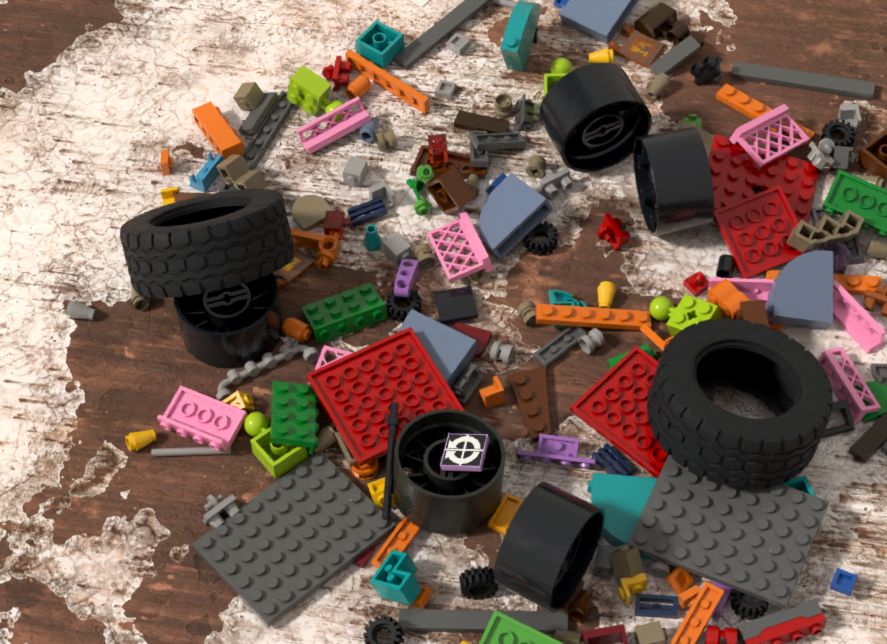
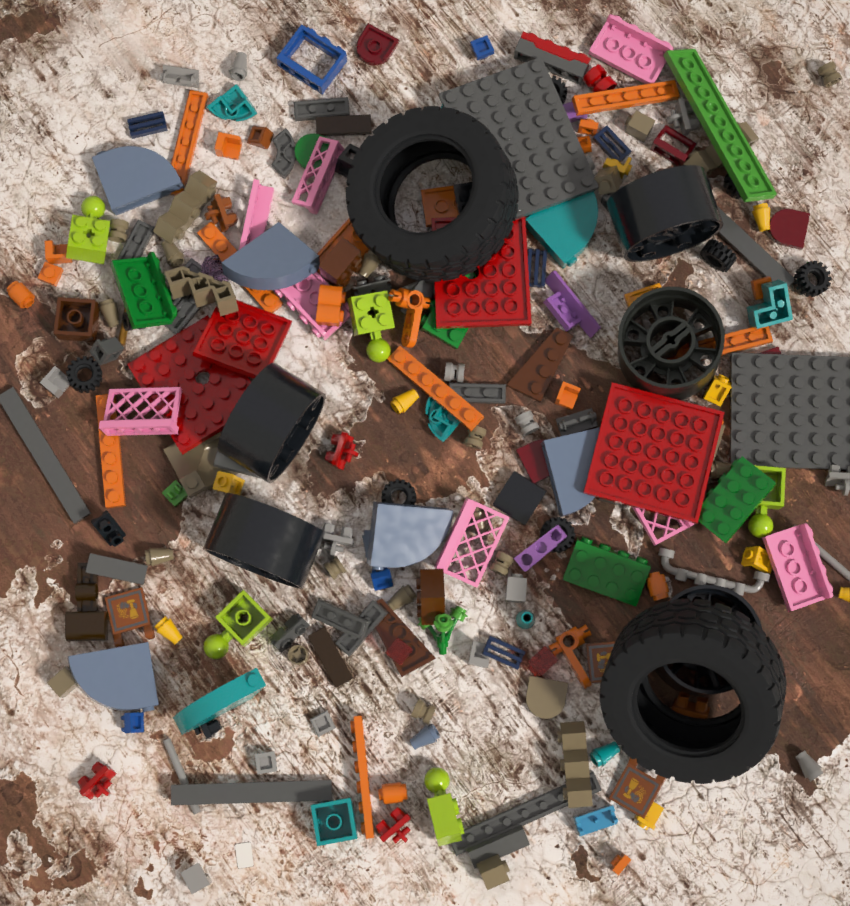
camera: 140 degrees left, 25 degrees up
orange brick [192,101,244,160] -> none
bright pink fence [296,96,372,154] -> none
light grey brick [343,156,369,188] -> none
black bar [382,402,400,520] -> none
tile [440,433,489,471] -> none
red tile [683,271,709,297] -> none
black beam [716,254,735,278] -> none
light grey hips [807,138,835,170] -> none

